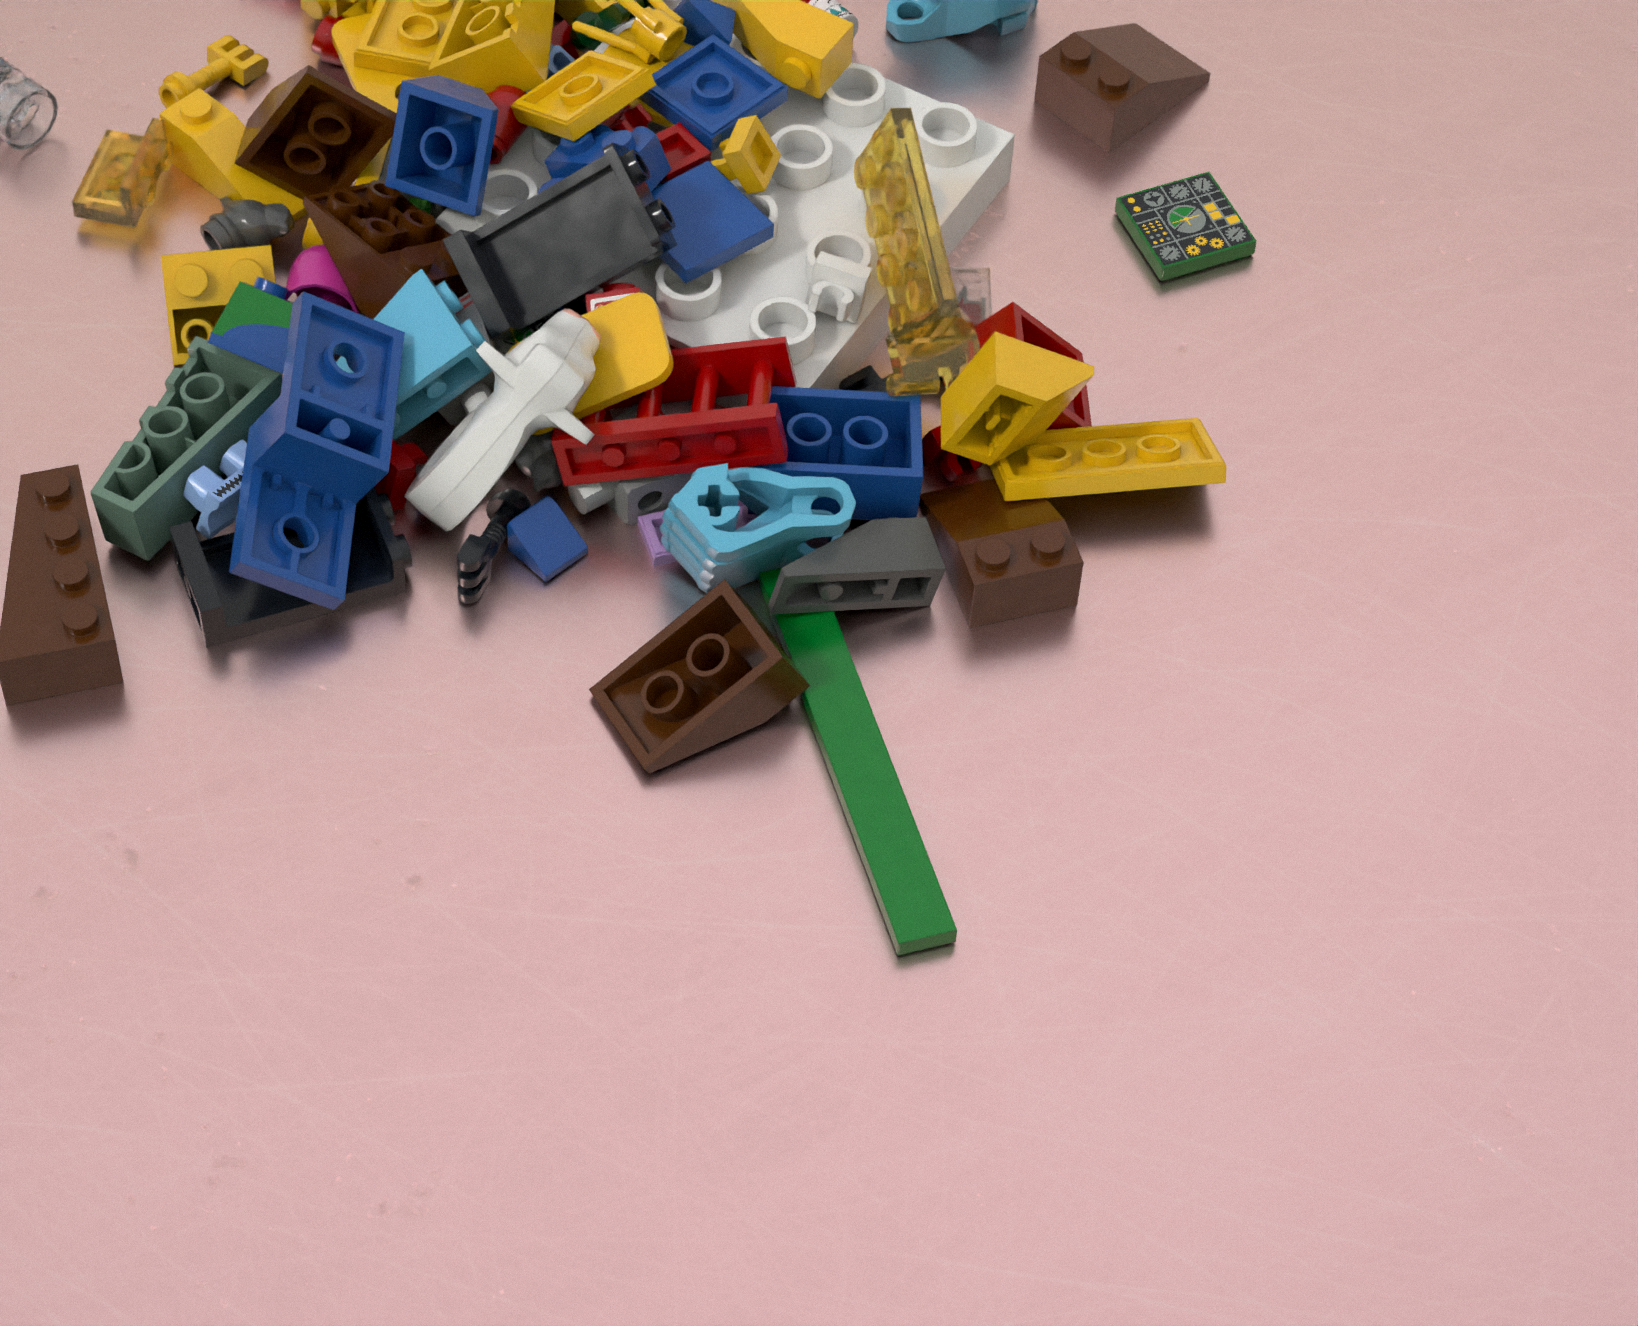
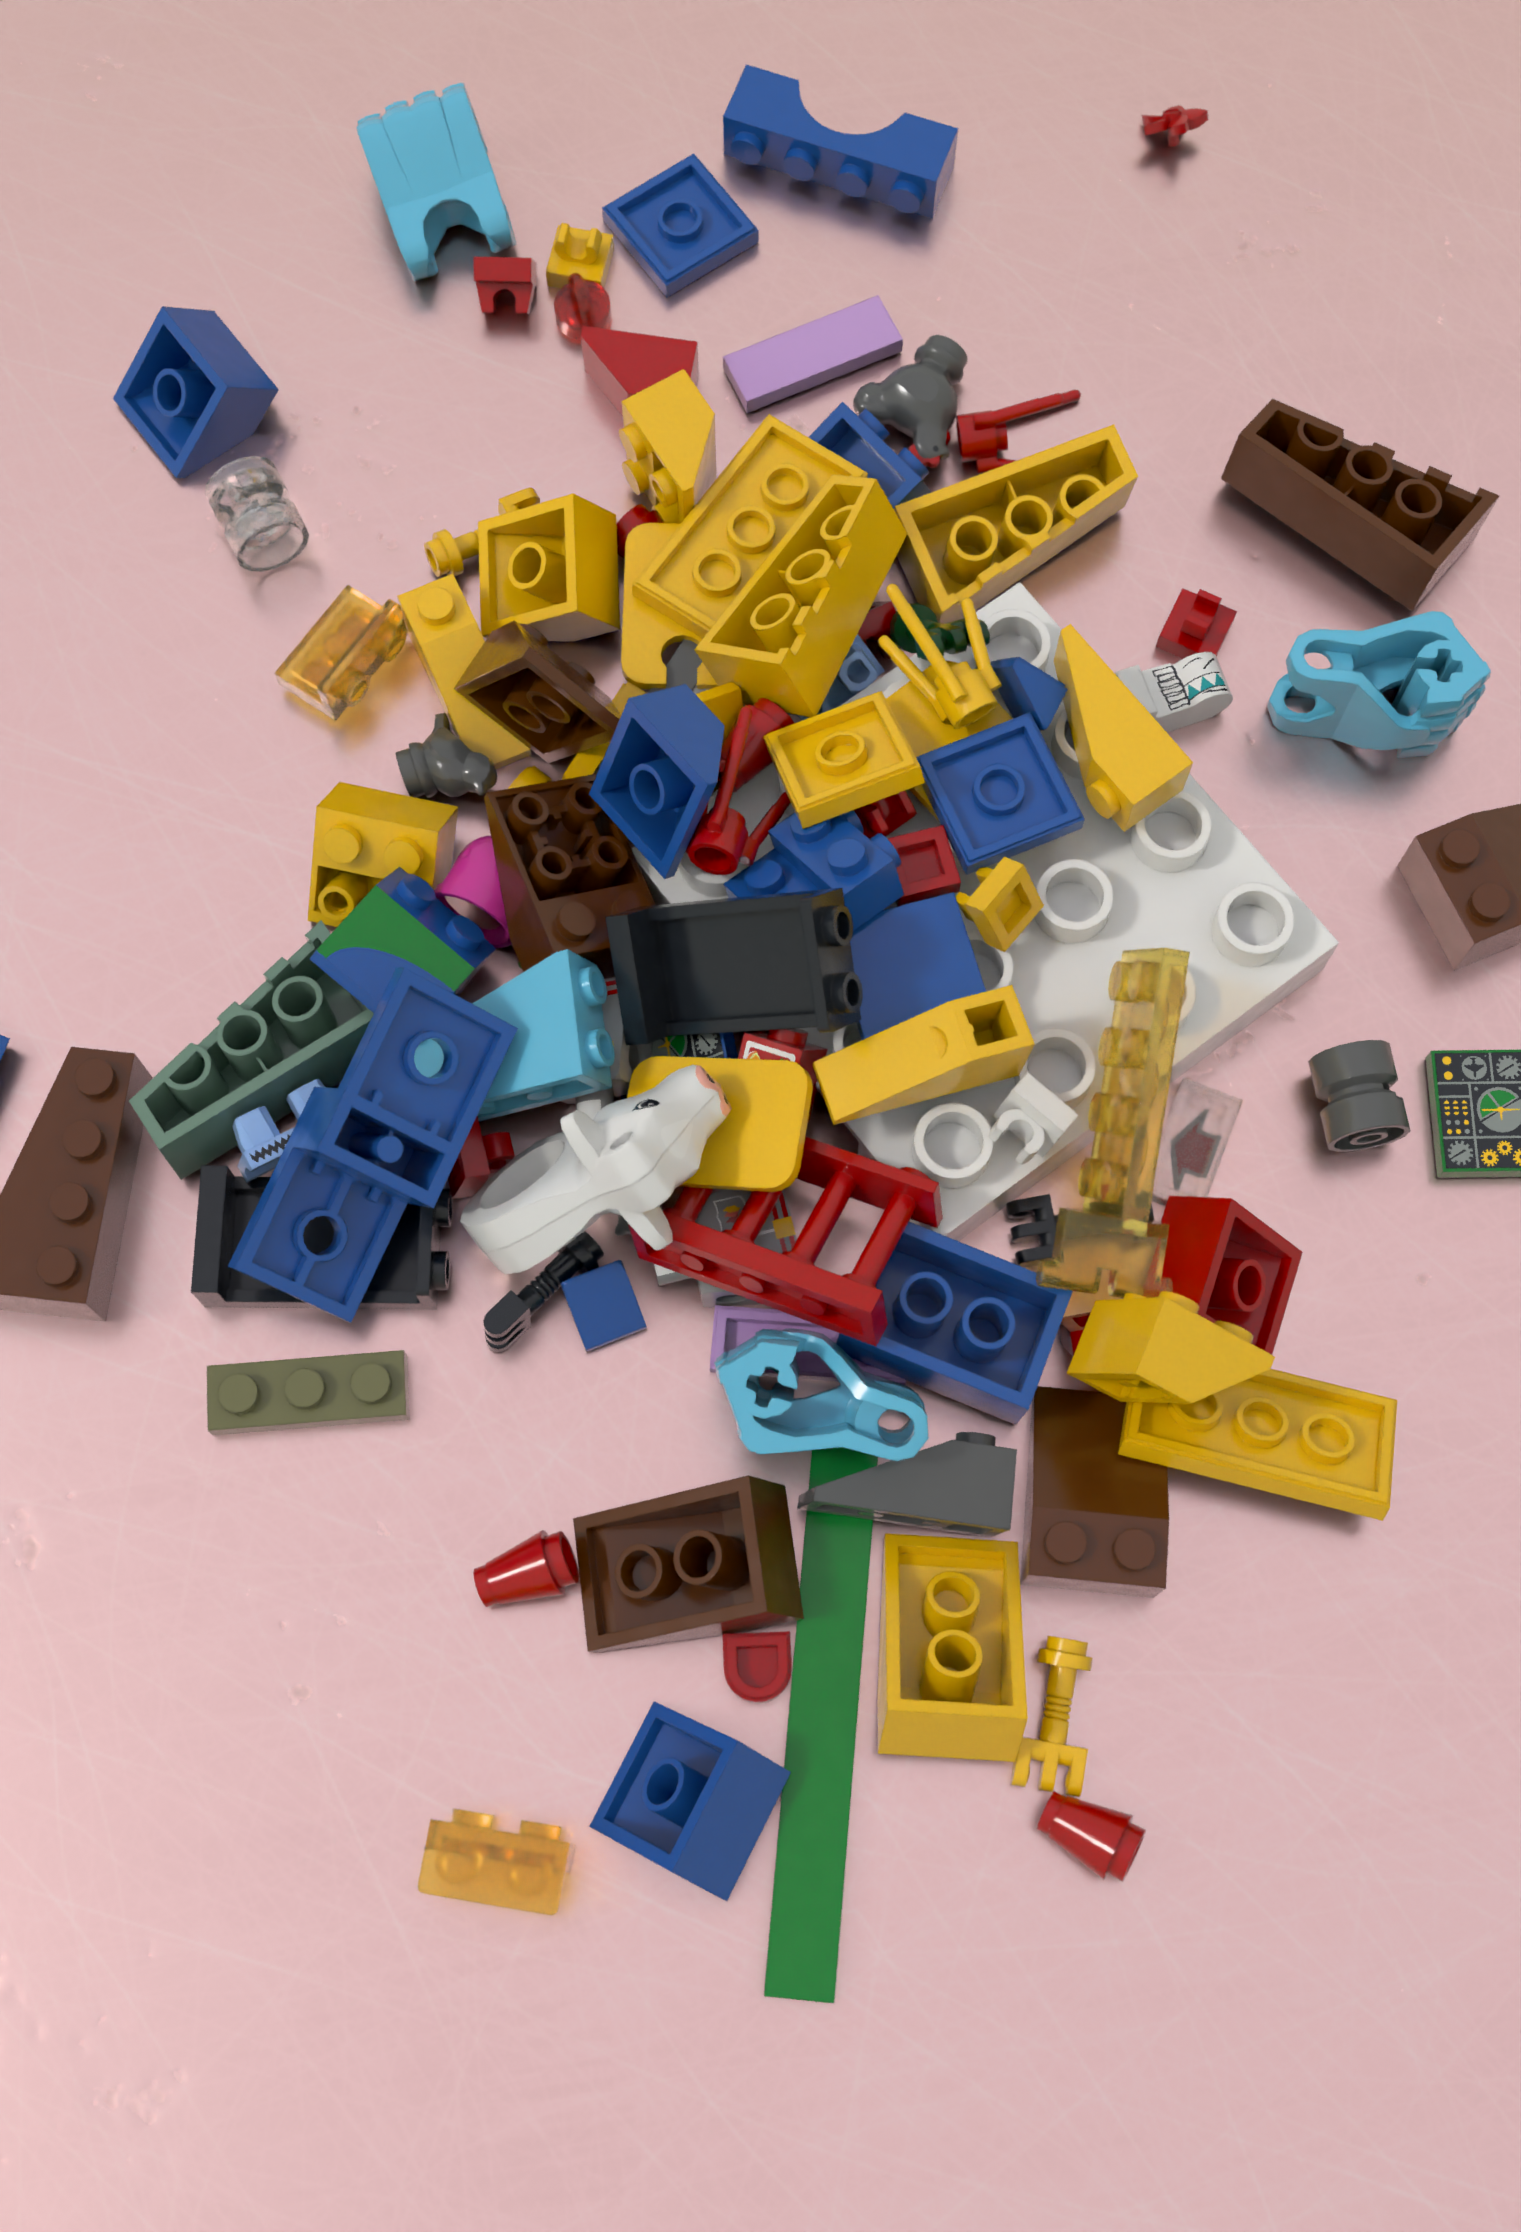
camera: 25 degrees right, 20 degrees up
none -> olive plate [207,1350,410,1435]
none -> clear yellow bracket [418,1809,576,1915]
none -> red cone [473,1530,579,1607]
none -> yellow slope [478,493,620,642]
none -> blue slope [589,1701,791,1902]
none -> red plant [685,706,791,875]
none -> red tile [723,1631,792,1704]
none -> yellow slope [813,985,1035,1125]
none -> yellow slope [877,1533,1028,1762]
none -> yellow hinge [1011,1635,1093,1797]
none -> red cone [1037,1791,1146,1882]
none -> dark grey wheel [1308,1040,1411,1152]

